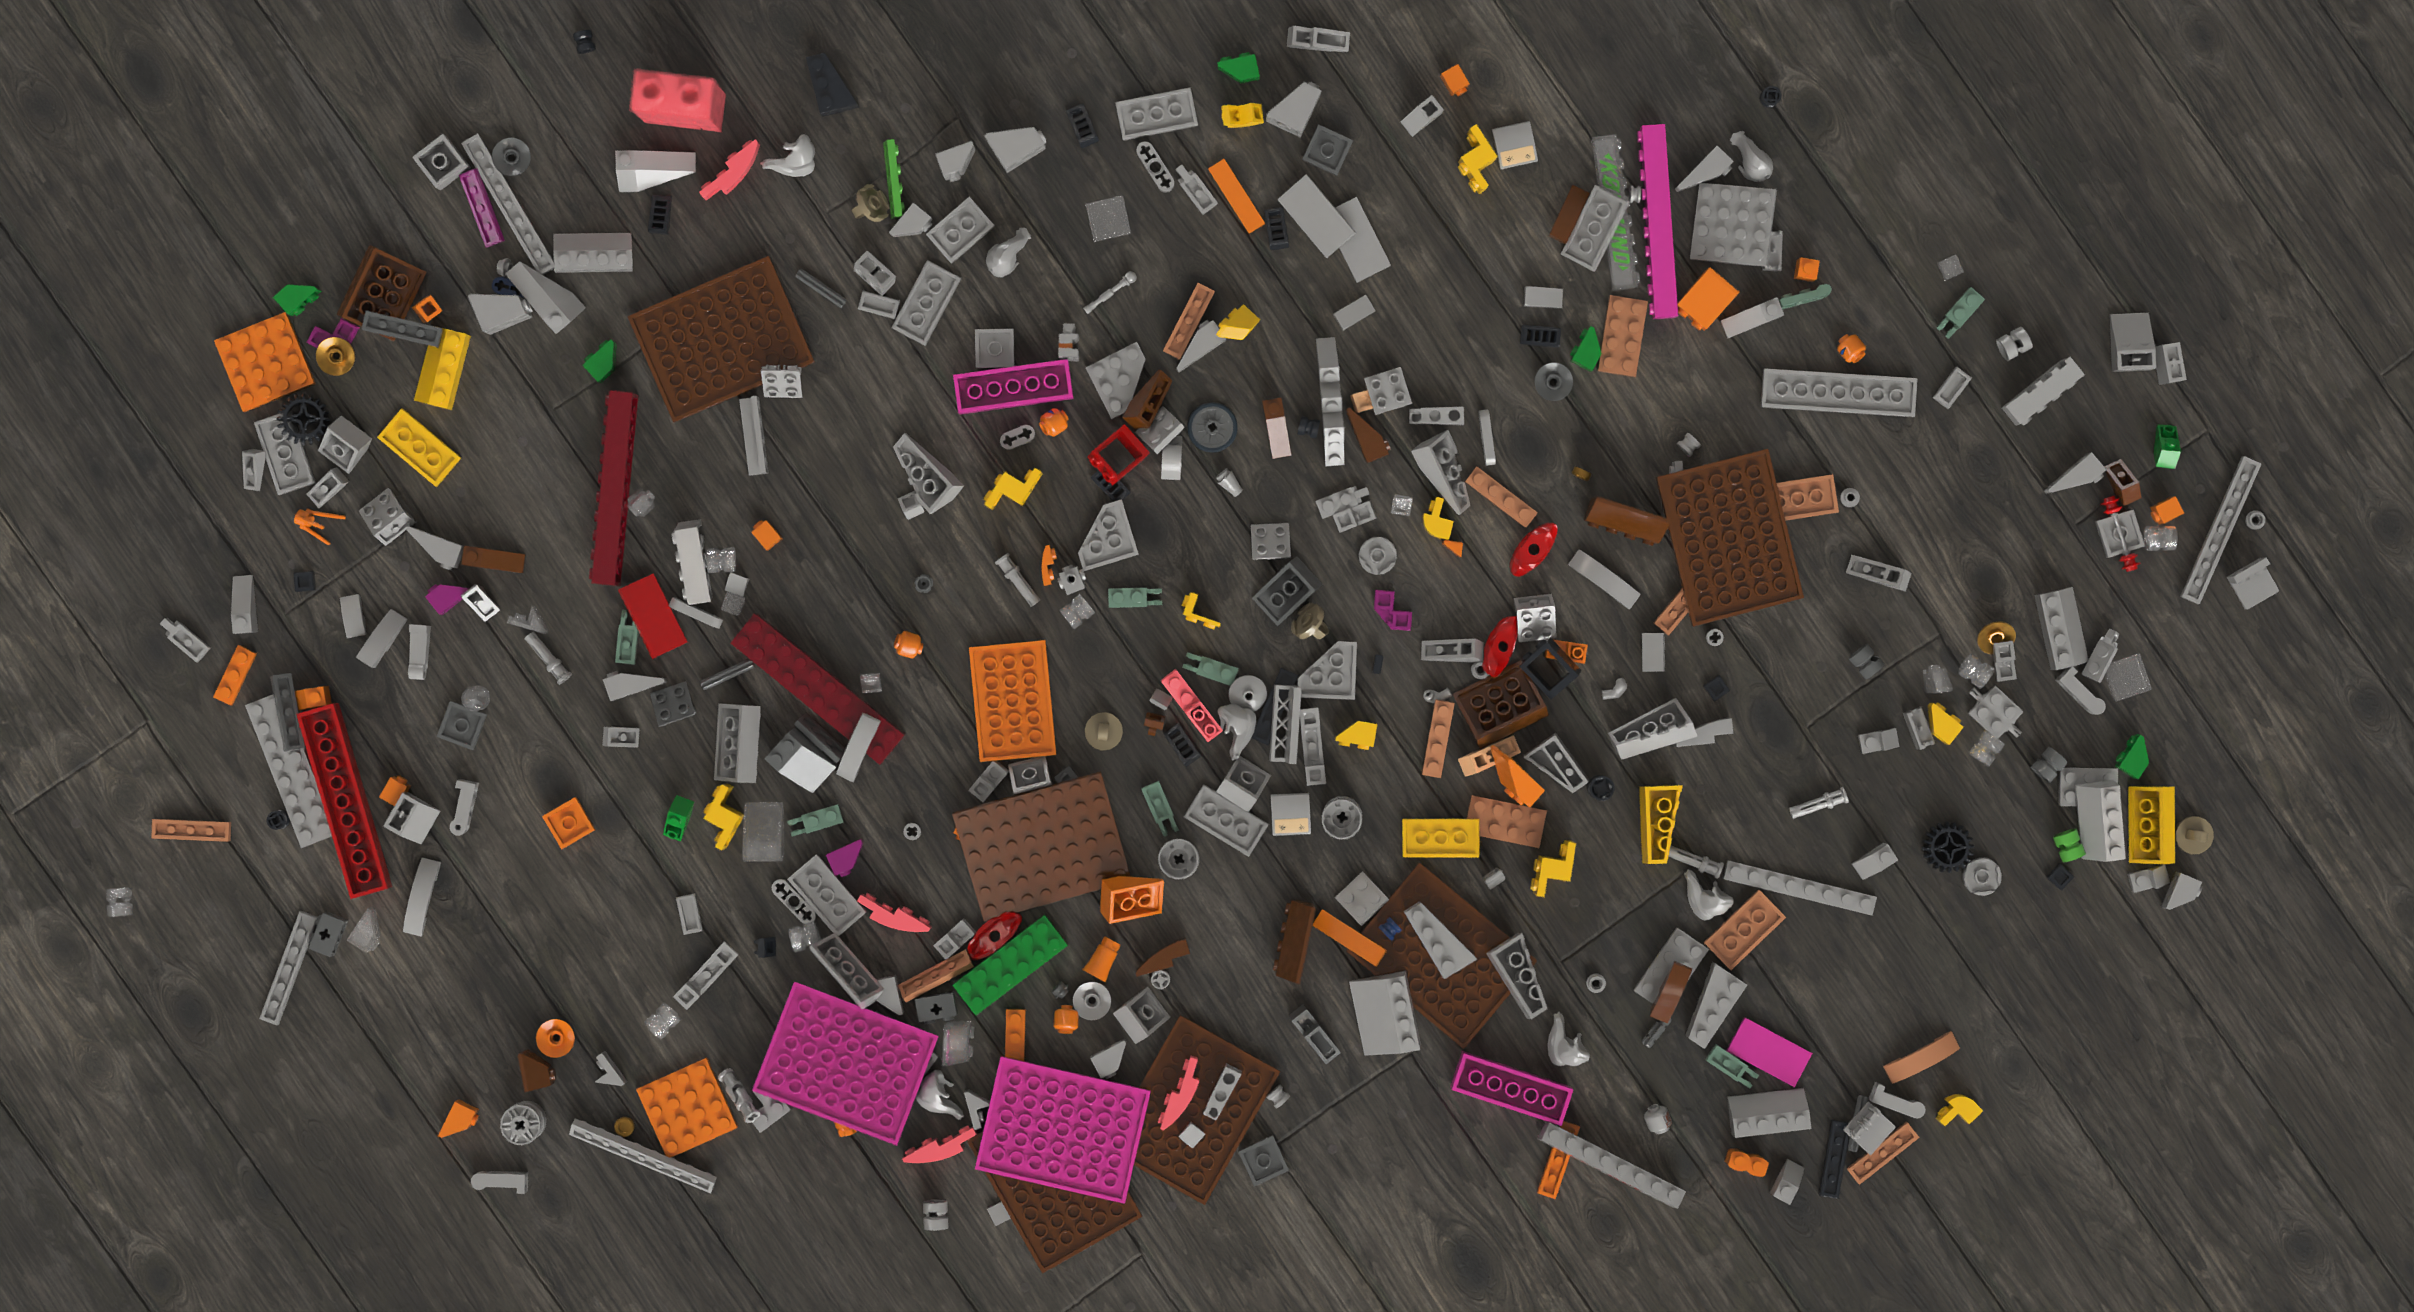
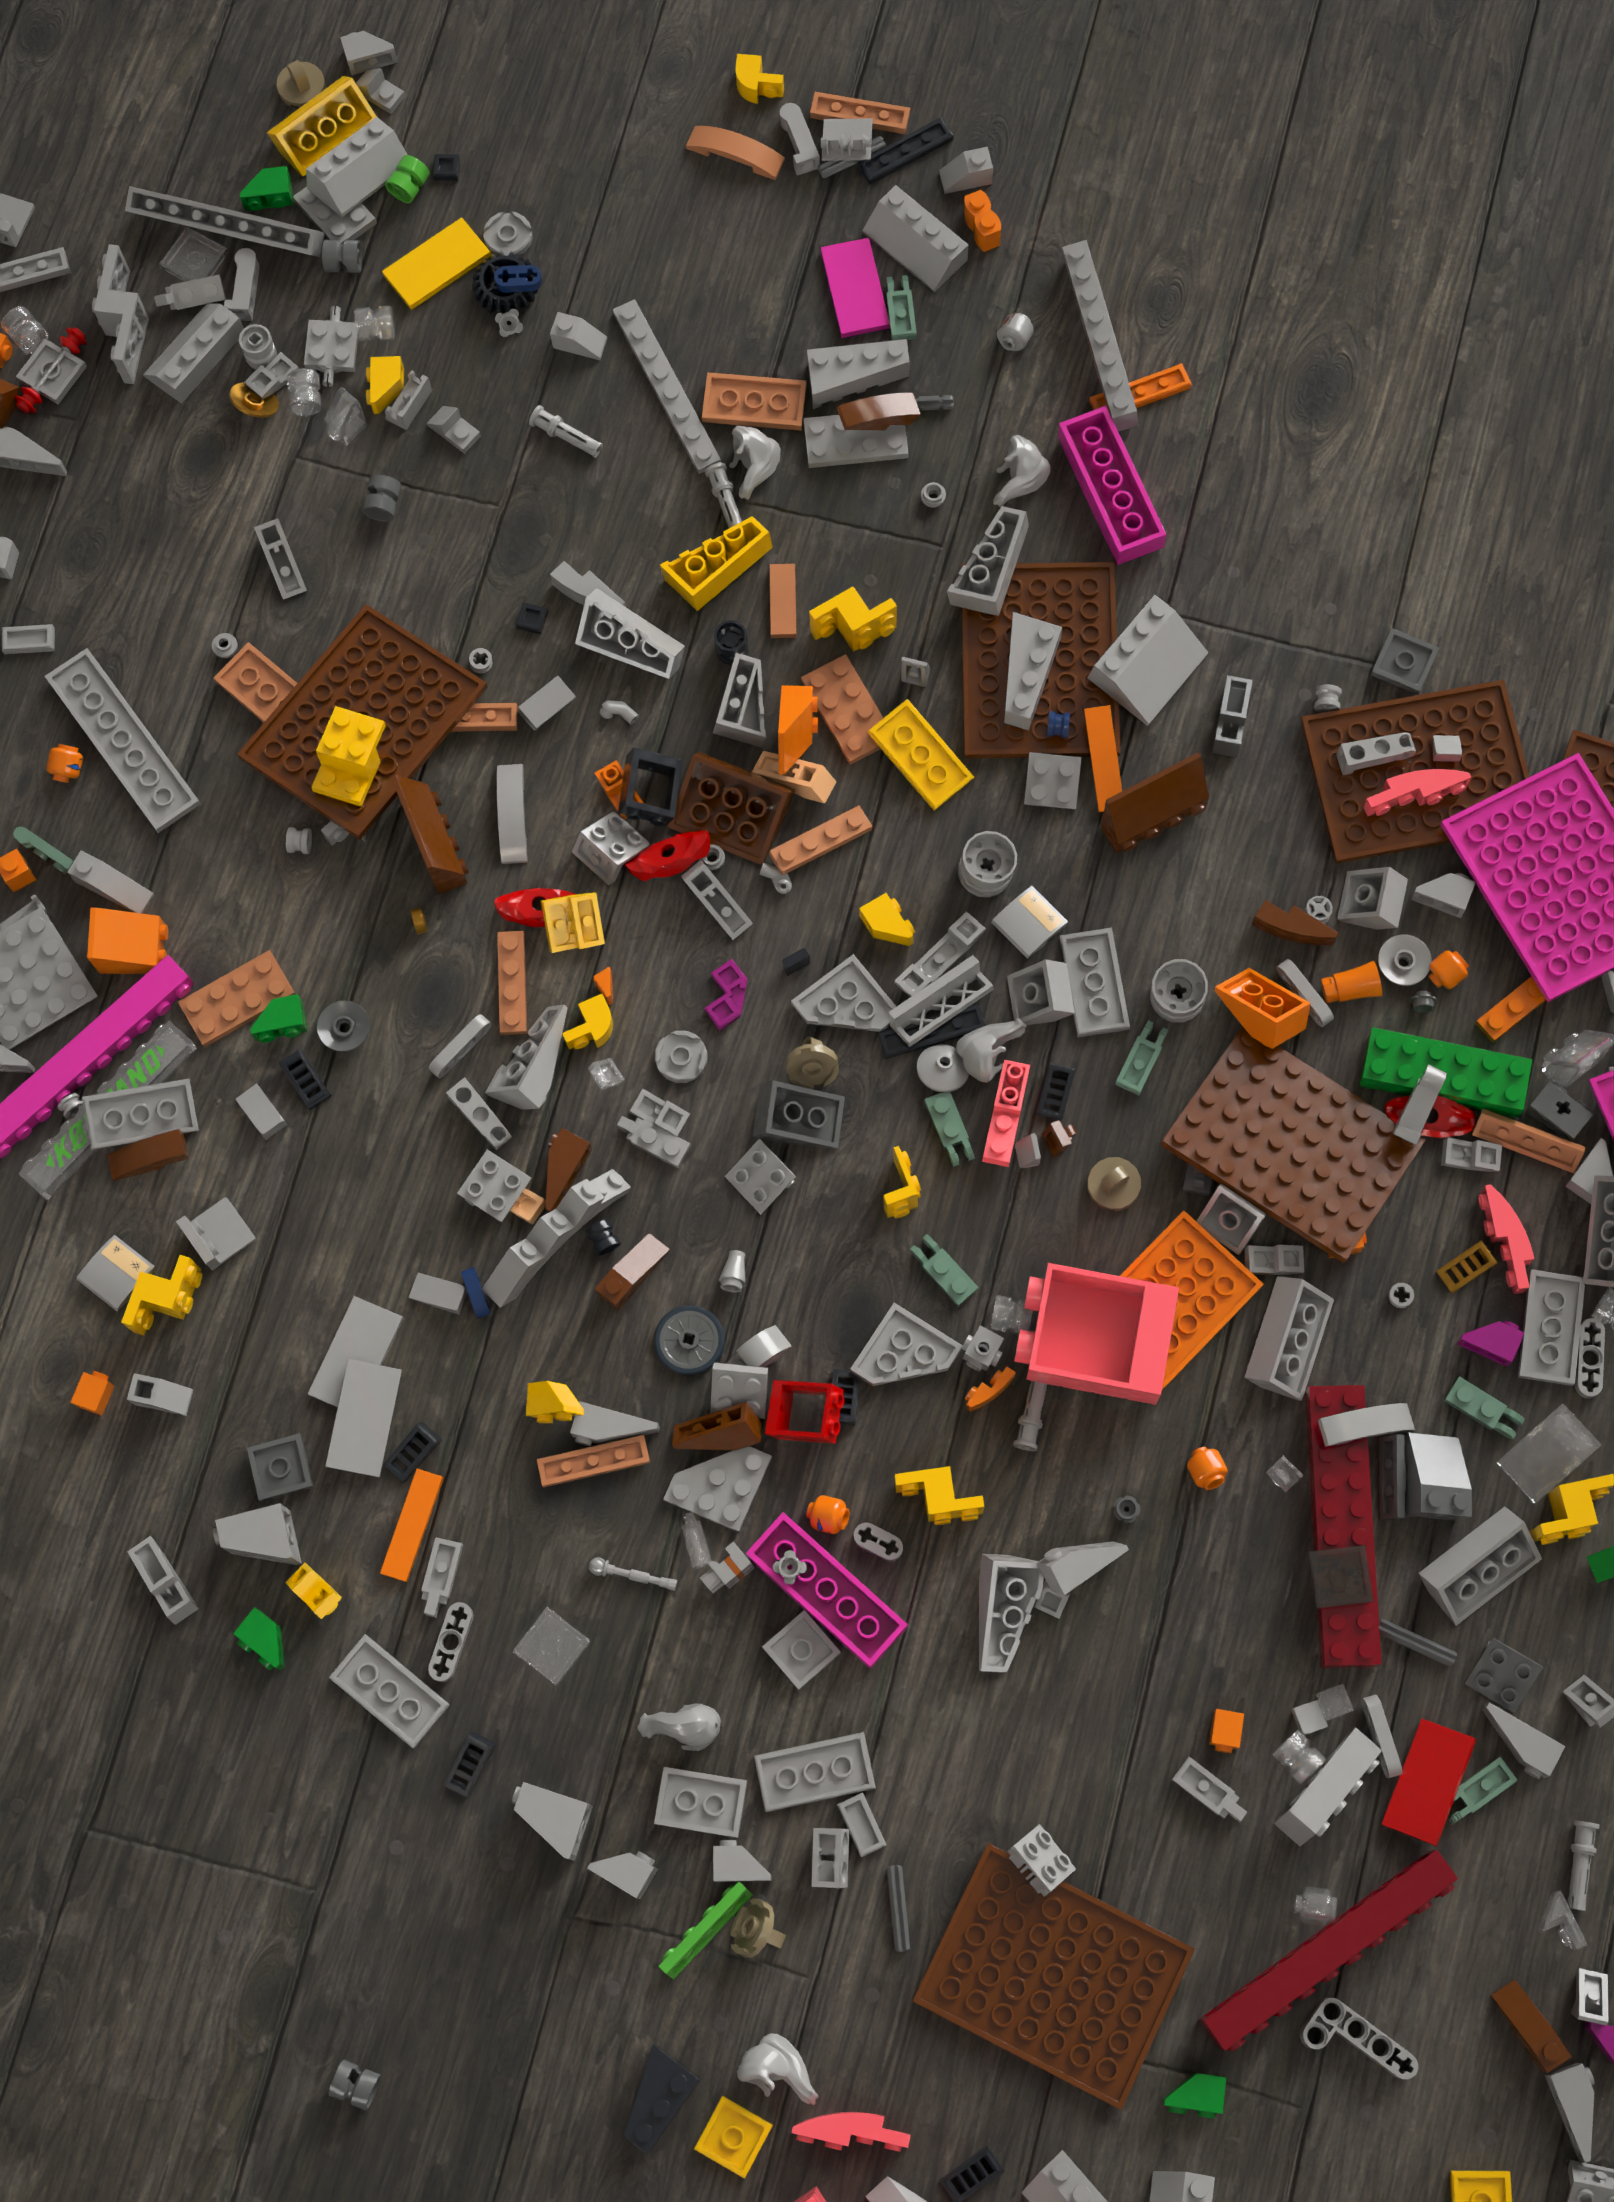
camera: 125 degrees left, 15 degrees down
light grey fence [739,396,769,476] -> none
none -> light grey bracket [92,244,149,384]
none -> light grey brick [125,186,324,257]
none -> light grey bracket [176,1197,256,1271]
none -> light grey wheel [239,324,277,370]
none -> yellow bracket [311,706,386,806]
none -> yellow tile [382,217,491,310]
none -> dark blue beam [461,1267,491,1319]
none -> dark blue beam [494,265,542,292]
none -> light grey plate [495,309,523,337]
none -> yellow slope [541,892,605,953]
none -> clear cylinder [681,1512,712,1569]
none -> yellow tile [694,2096,773,2179]
none -> nougat tile [770,564,796,638]
none -> light grey plate [773,1550,807,1584]
none -> coral brick [1014,1263,1179,1405]
none -> light grey slope [1037,1541,1129,1595]
none -> light grey hinge [1172,1757,1248,1822]
none -> light grey slope [1244,1276,1334,1401]
none -> light grey beam [1276,959,1334,1027]
none -> light grey beam [1300,1998,1418,2079]
none -> clear smoke tile [1308,1545,1374,1609]
none -> light grey leg [1392,1064,1447,1145]
none -> pearl gold slope [1436,1240,1497,1293]

